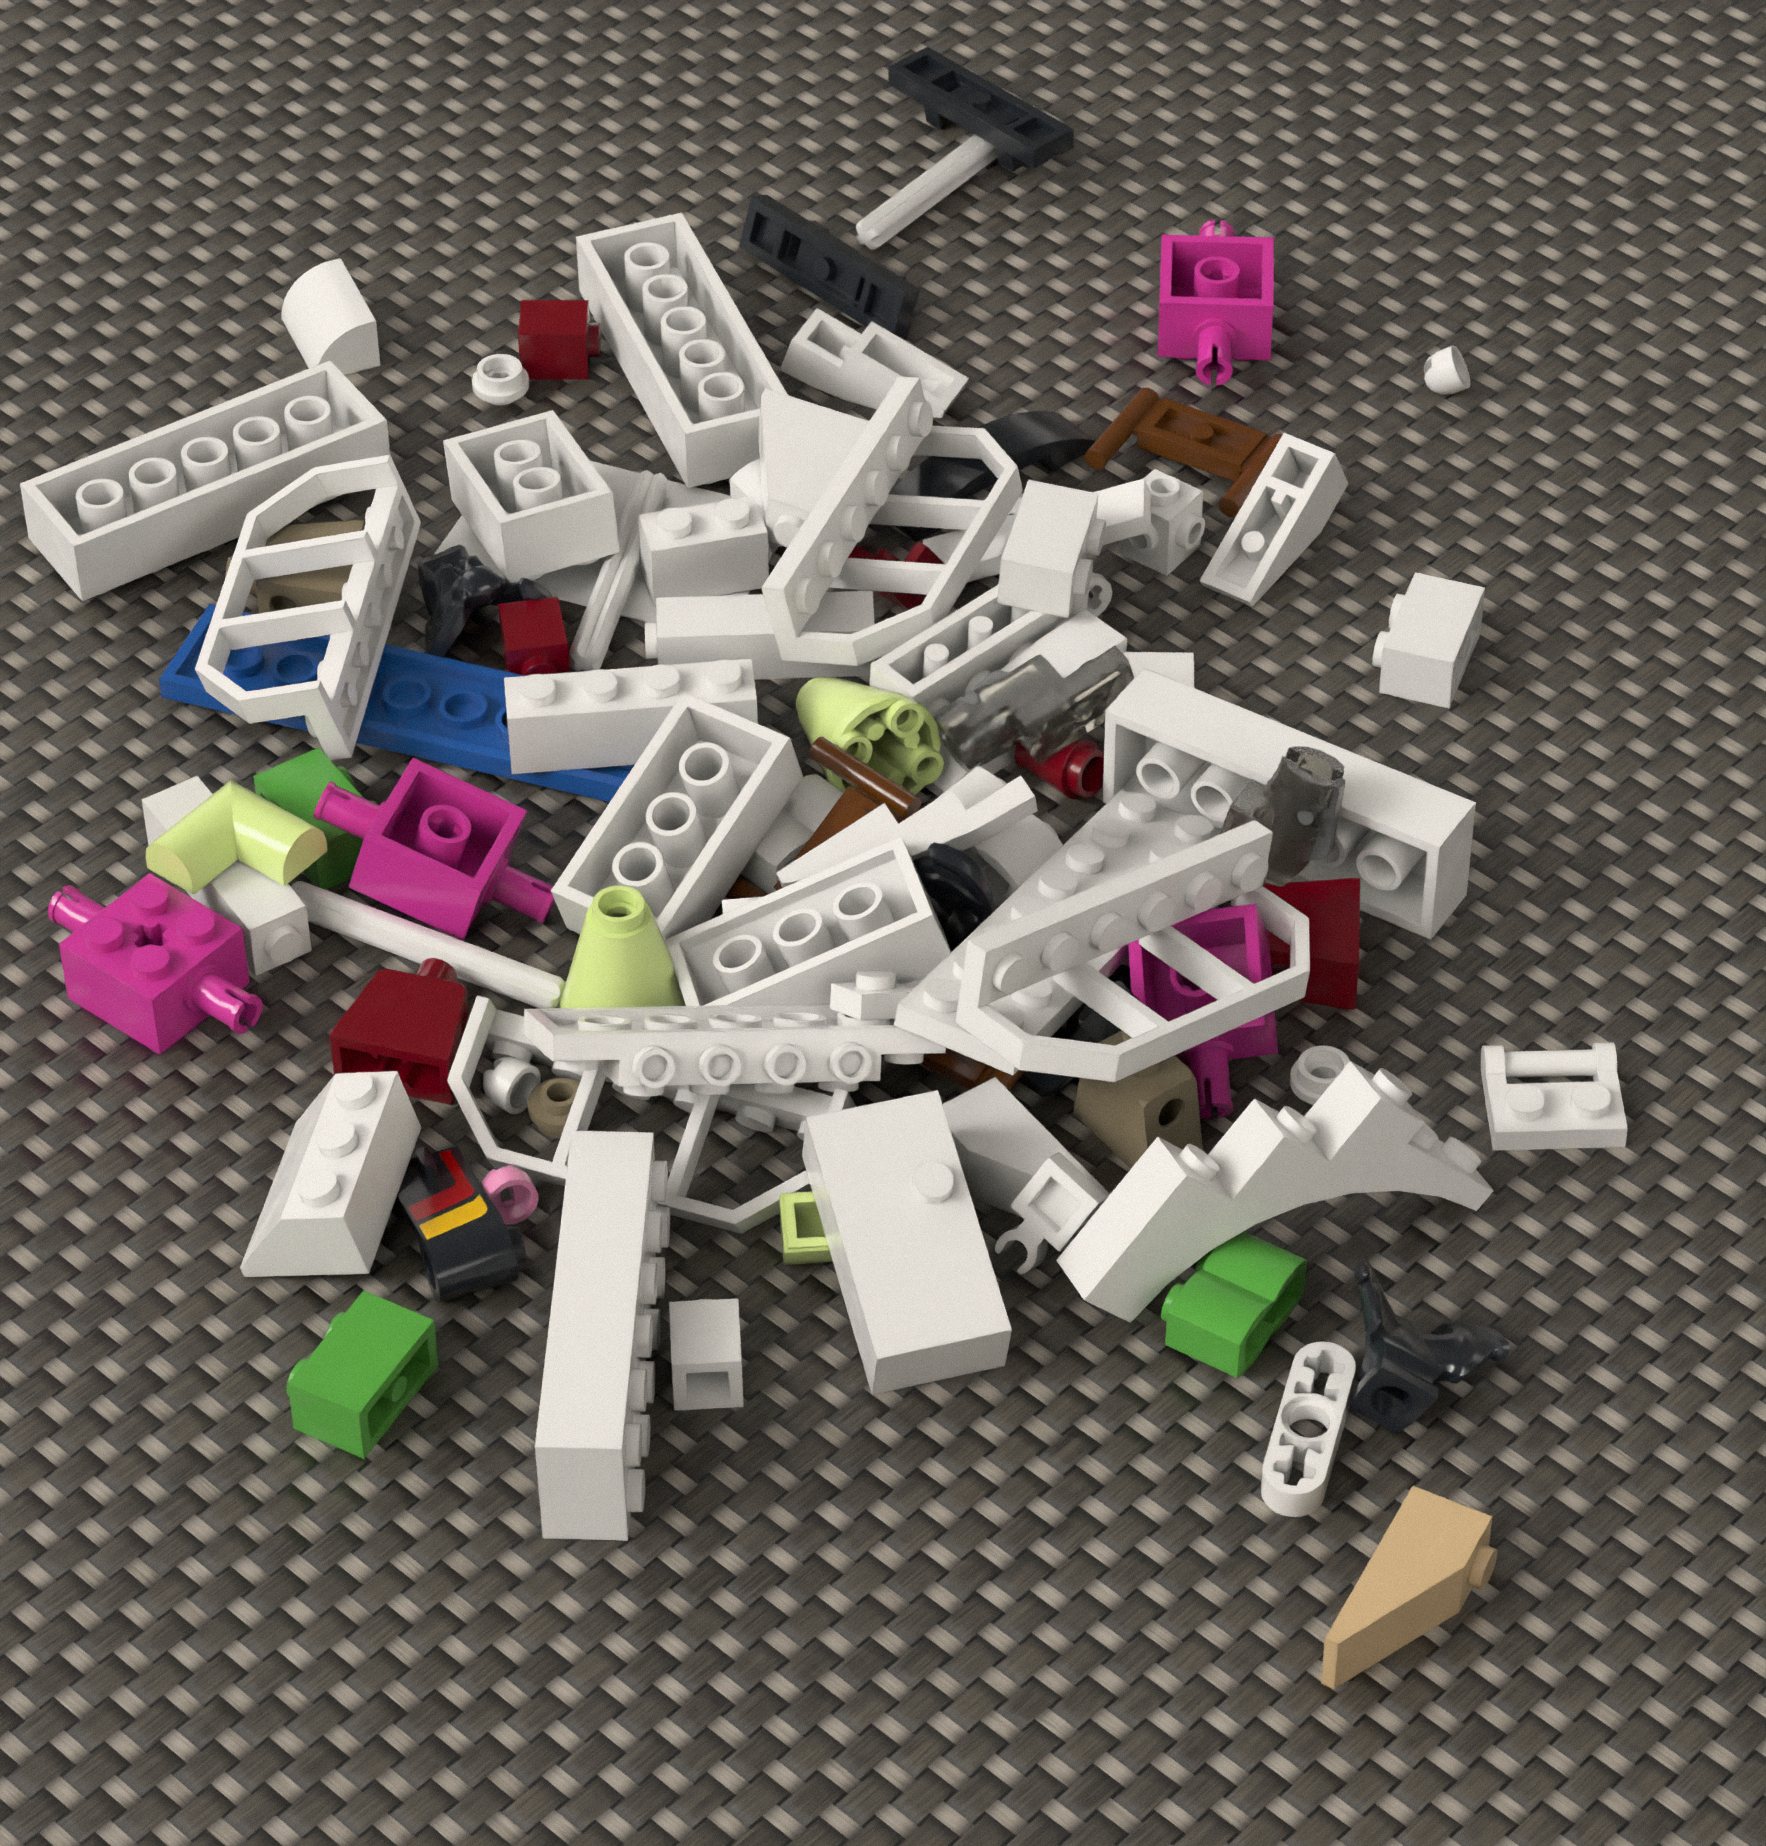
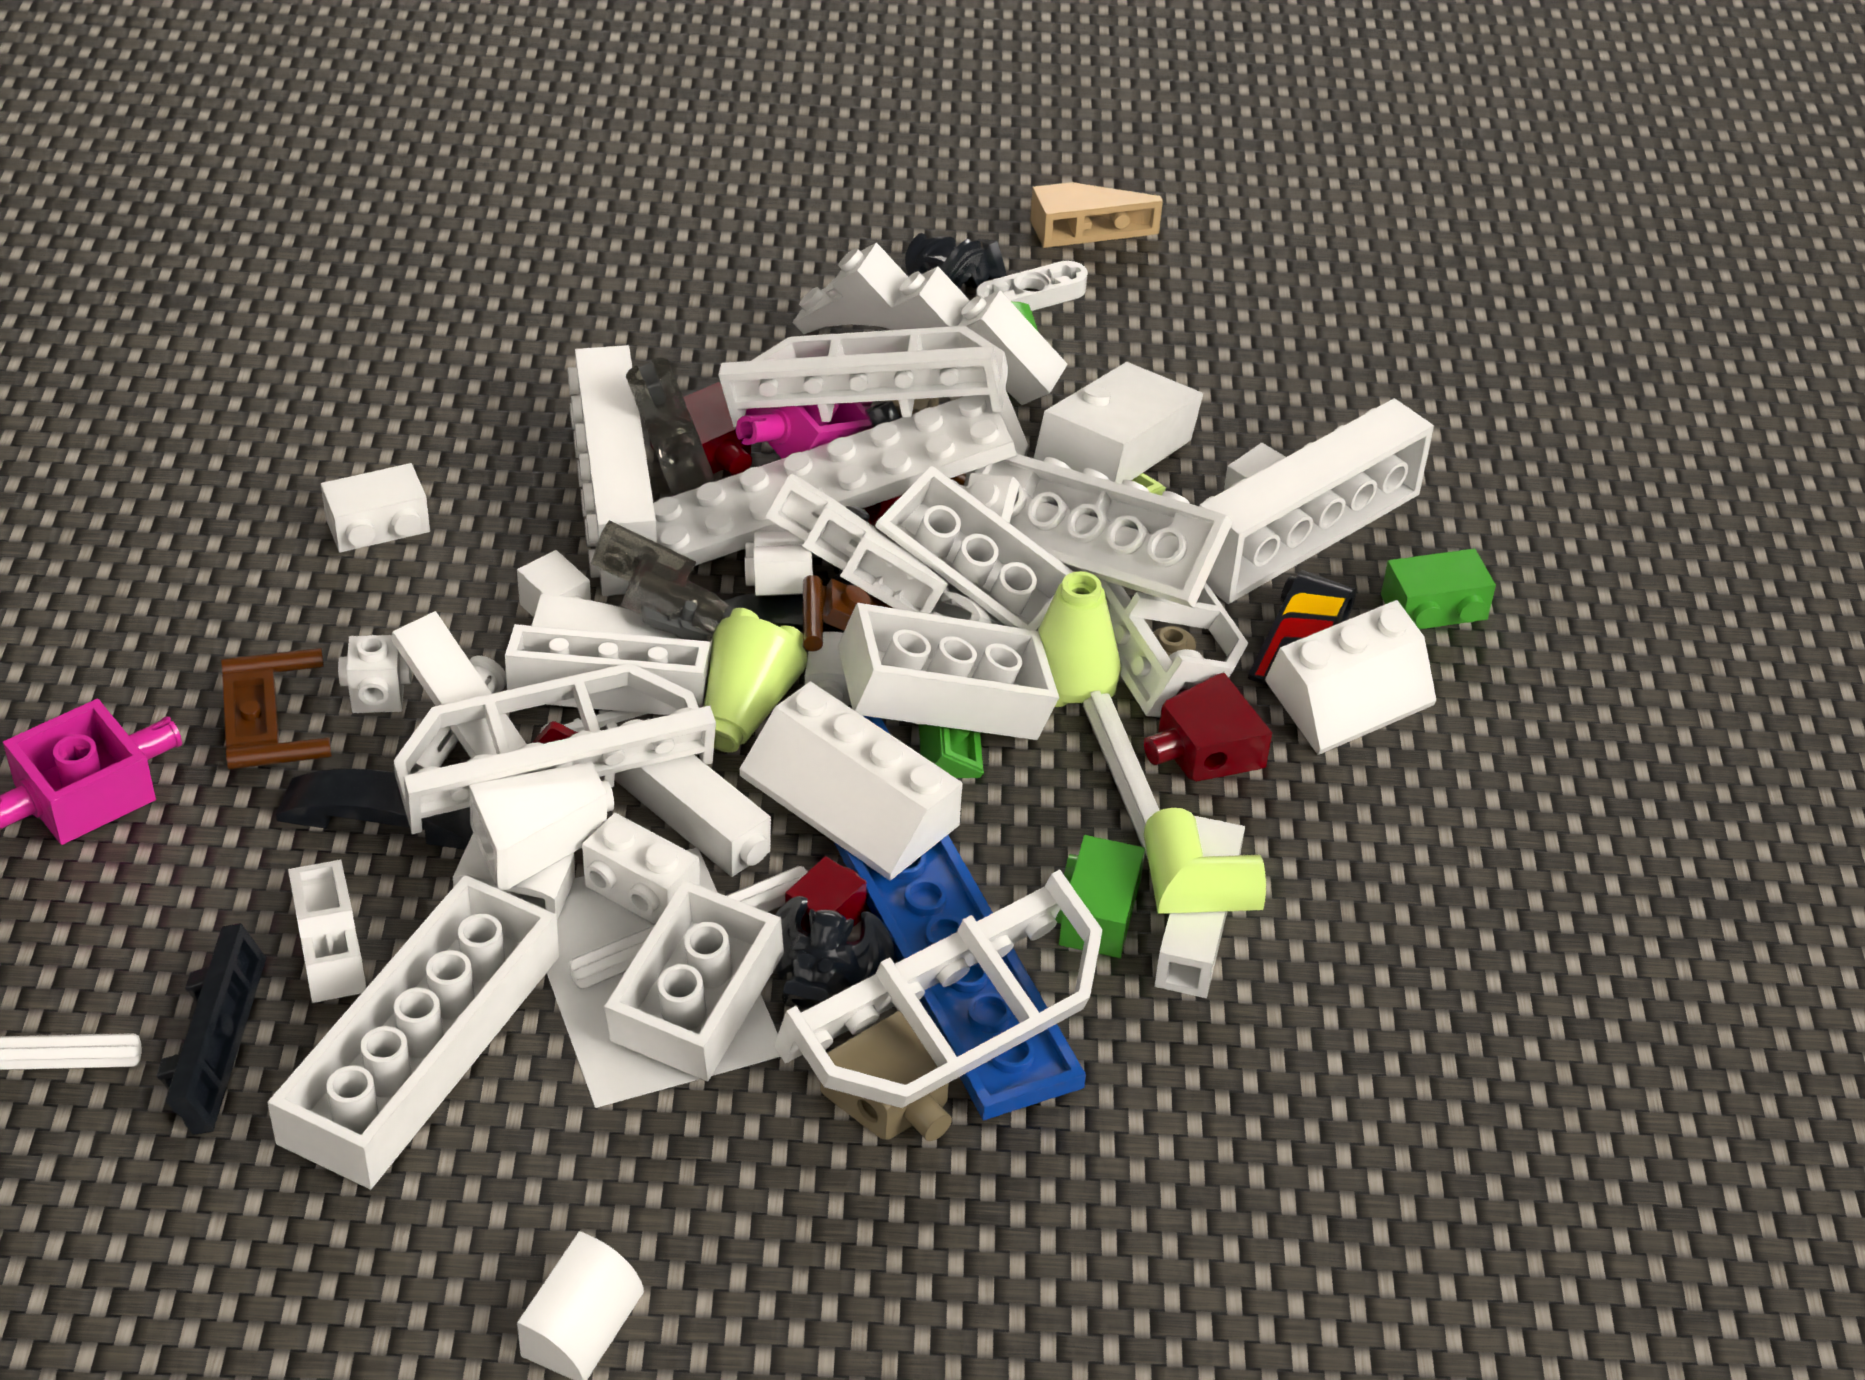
camera: 135 degrees left, 0 degrees up
white brick [20,360,390,601] -> none
dark pink brick [48,873,263,1055] -> none
dark pink brick [313,758,555,941] -> none
white plate [472,354,529,405] -> none
bright pink hinge [481,1165,538,1225] -> none
dark red brick [518,300,601,380] -> none
white plate [995,1152,1108,1274] -> none
white brick [997,480,1106,618] -> none
white slope [1200,433,1349,607] -> none
white hinge [1423,345,1470,395] -> none
white plate [1481,1042,1628,1151] -> none

